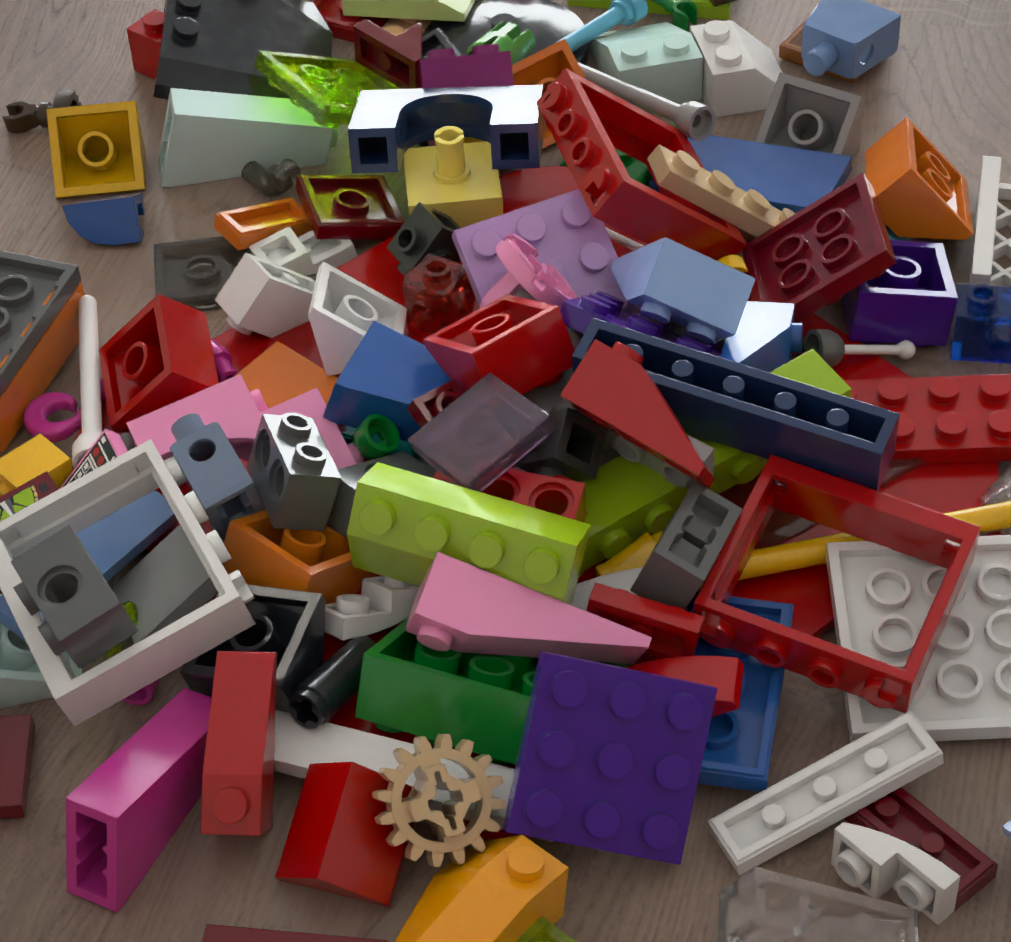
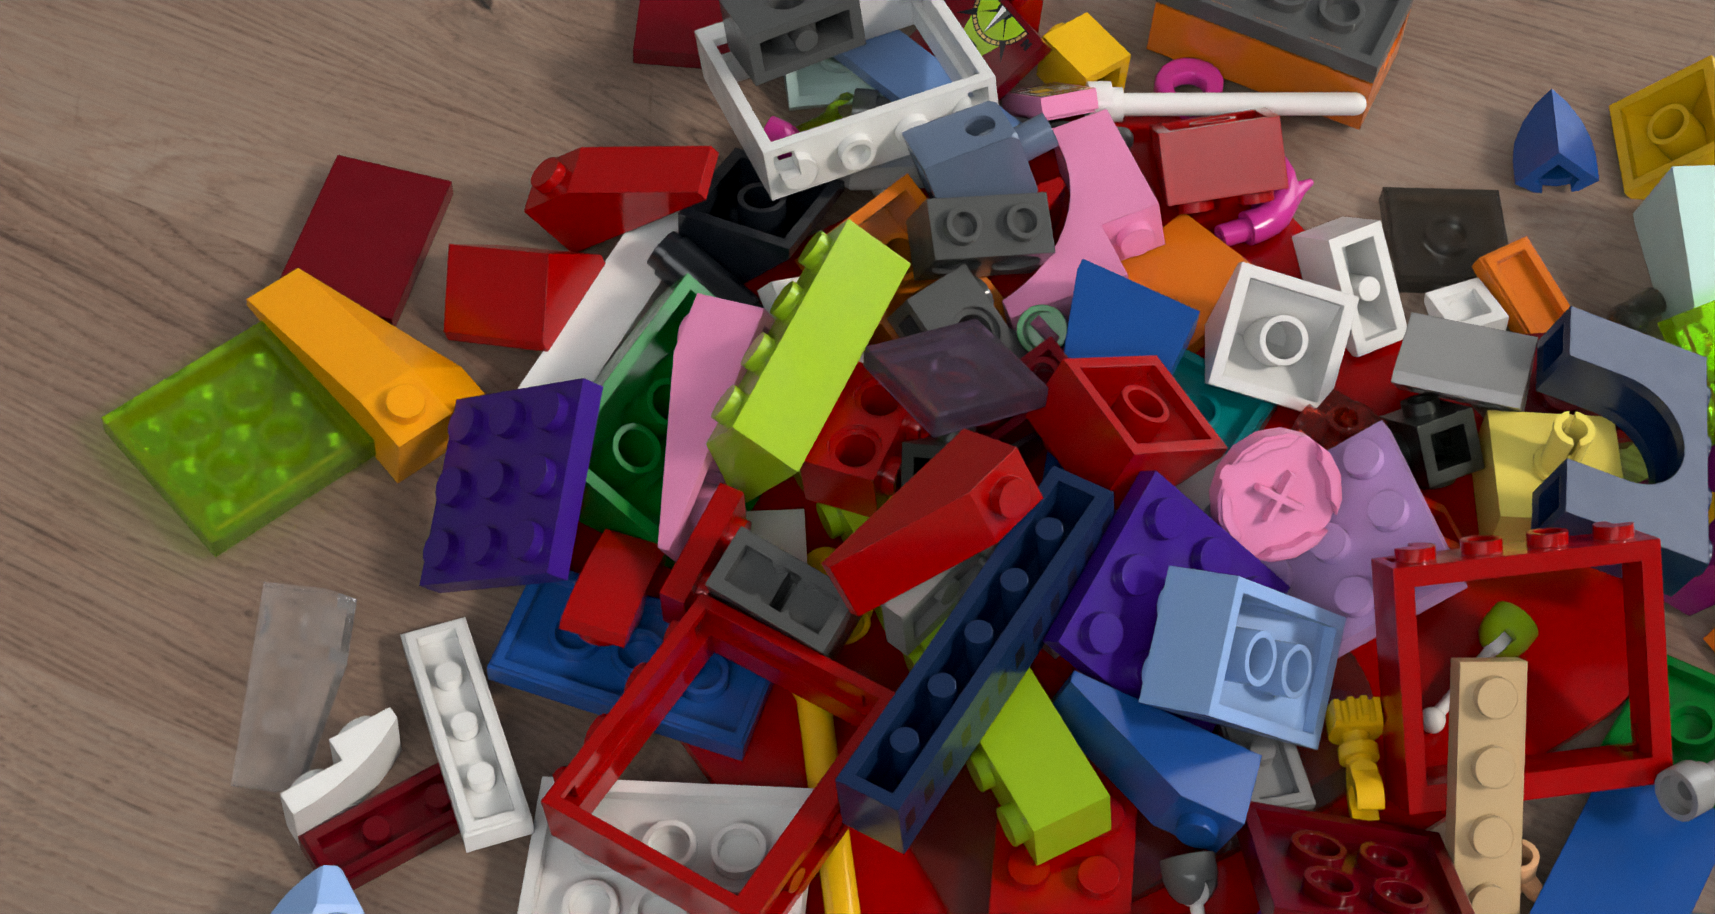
camera: 90 degrees right, 10 degrees up
dark pink slope [66,688,212,912] -> none
tan gear [372,734,506,867] -> none
none -> light grey slope [1391,312,1538,412]

